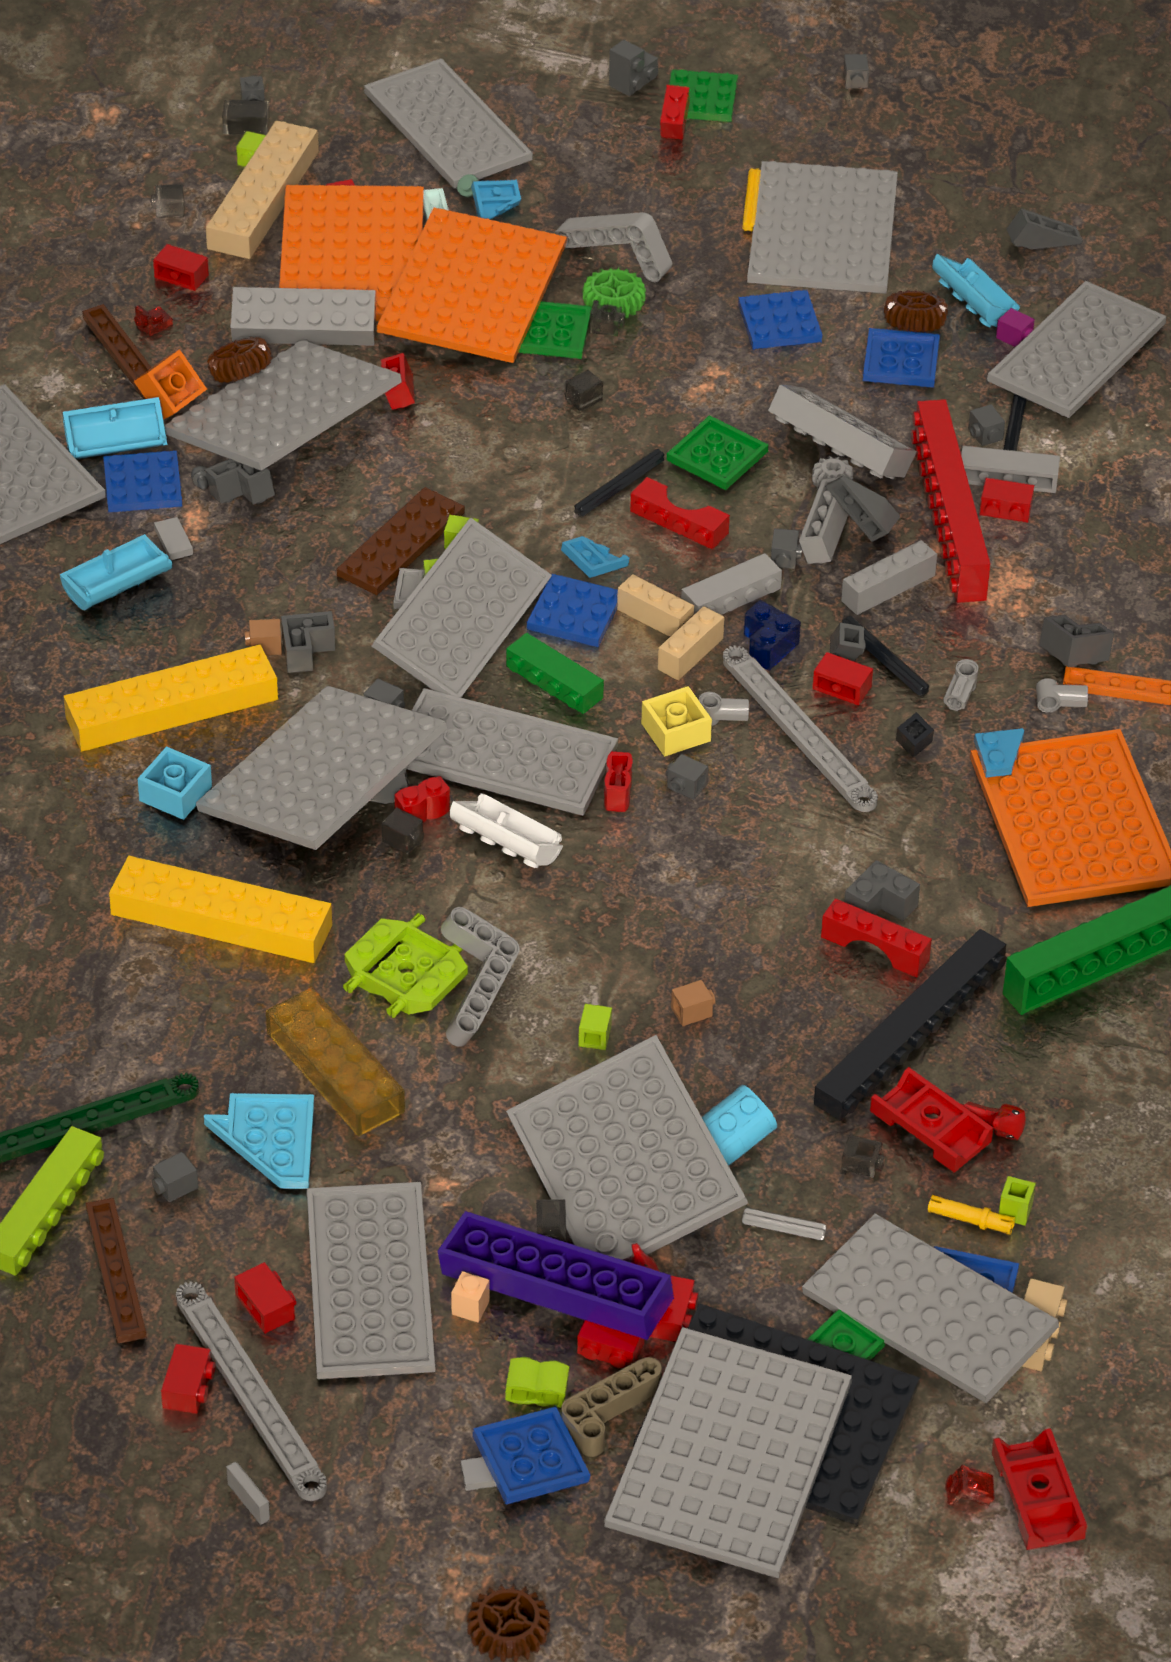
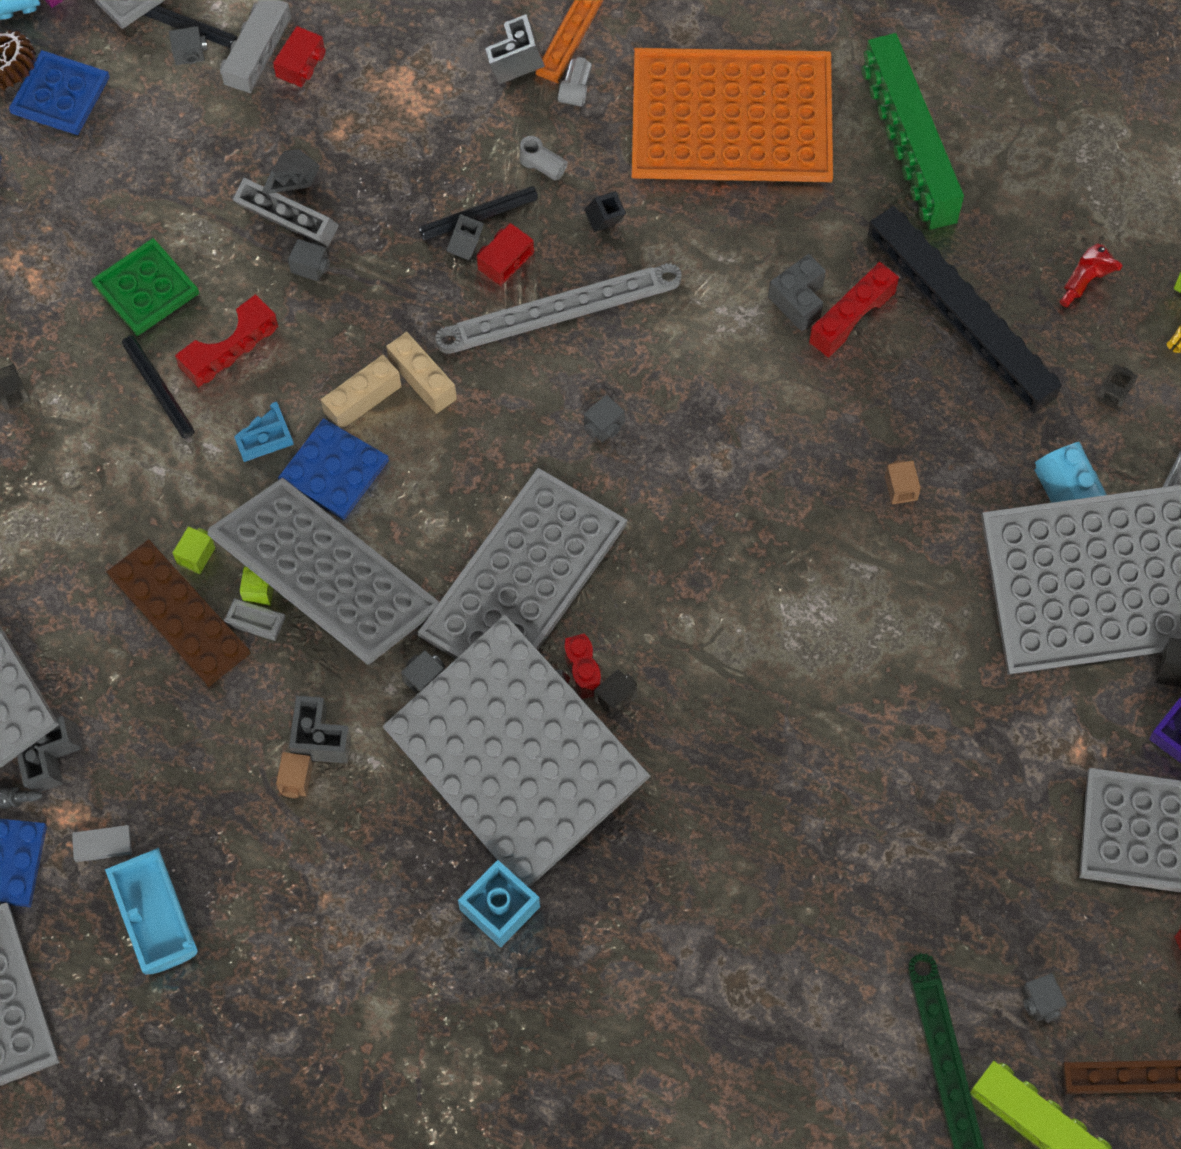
camera: 75 degrees left, 20 degrees up
yellow brick [64,645,278,752] -> none
yellow brick [109,855,332,963] -> none
medium azure wing [204,1093,314,1189] -> none
clear yellow brick [266,987,405,1137] -> none
lime piece [343,913,468,1018] -> none
light grey beam [441,907,520,1047] -> none
white container [450,794,563,868] -> none
green brick [506,633,604,714] -> none
lime brick [579,1004,612,1050] -> none
red brick [604,751,633,812] -> none
light yellow brick [641,686,712,757] -> none
light grey brick [681,553,782,615] -> none
light grey piece [699,692,749,726] -> none
clear blue brick [744,600,801,671] -> none
light grey brick [768,384,917,479] -> none
light grey gear [812,456,853,491] -> none
light grey brick [841,540,937,615] -> none
red piece [870,1067,993,1173] -> none
red brick [911,399,990,603] -> none
dark azure wing [974,728,1024,778] -> none

